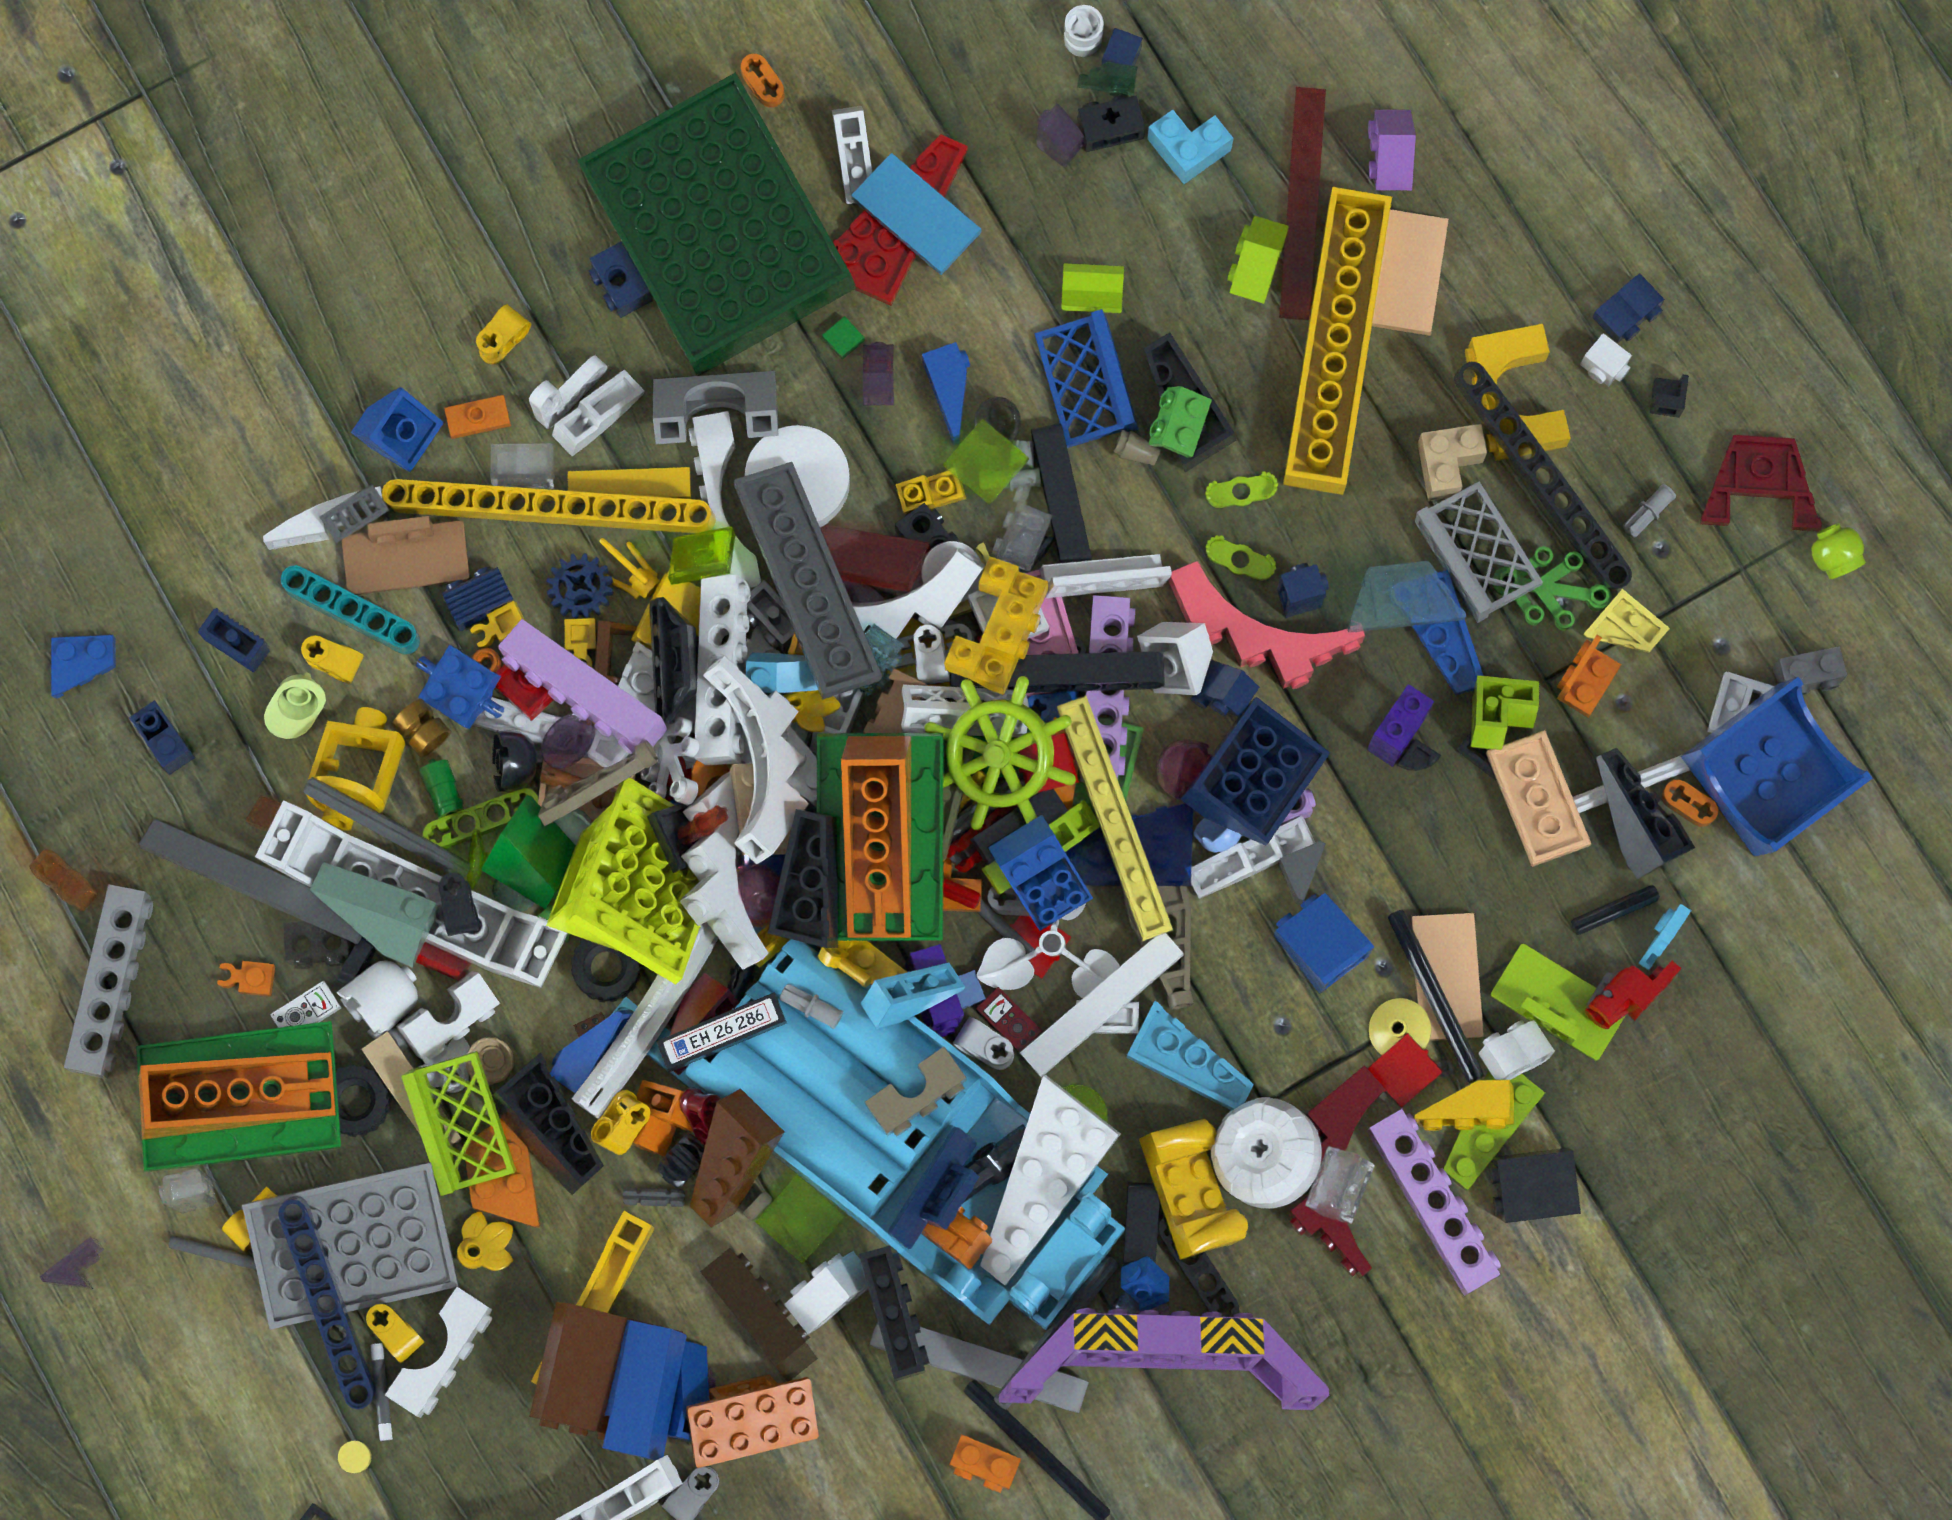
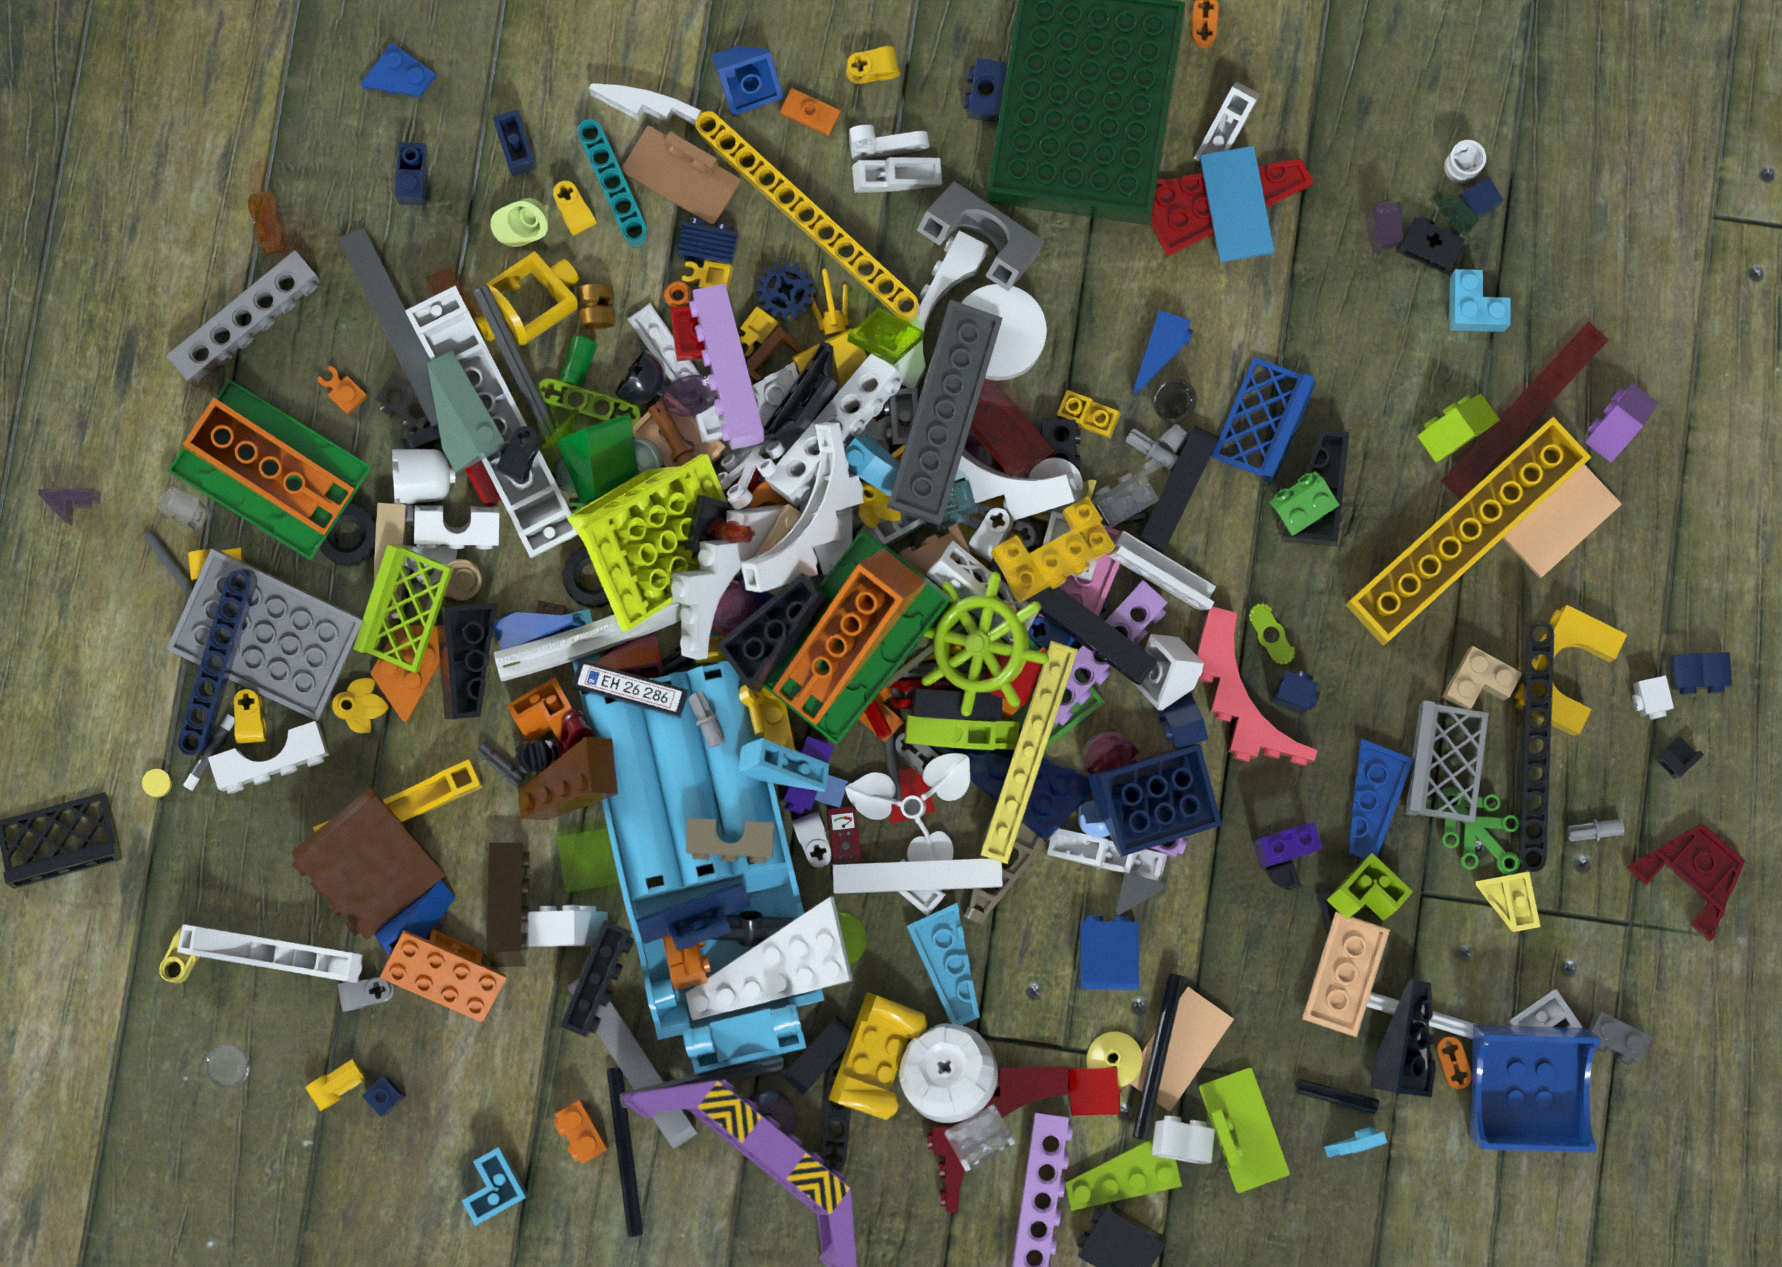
camera: 35 degrees right, 5 degrees up
tile [270,981,341,1028] -> none
dark grey slope [319,484,389,543] -> none
blue plate [416,644,504,729] -> none
clear brick [490,443,555,489] -> none
dark tan plate [538,740,658,826] -> none
yellow tile [568,467,691,503] -> none
yellow piece [591,1090,650,1155] -> none
blue slope [602,1320,687,1461] -> none
dark tan tile [743,1190,772,1221] -> none
green tile [822,316,865,360] -> none
clear purple slope [863,342,894,405] -> none
clear neon green plate [943,419,1029,505] -> none
blue slope [988,815,1093,931] -> none
lime panel [1061,263,1124,313] -> none
dark tan cone [1113,430,1161,466] -> none
blue brick [1121,1256,1170,1311] -> none
lime piece [1205,471,1278,508] -> none
clear light blue wing [1347,561,1466,633] -> none
yellow slope [1415,1080,1514,1131] -> none
orange bracket [1557,635,1622,718] -> none
red plate [1585,960,1682,1029] -> none
lime piece [1811,523,1866,579] -> none

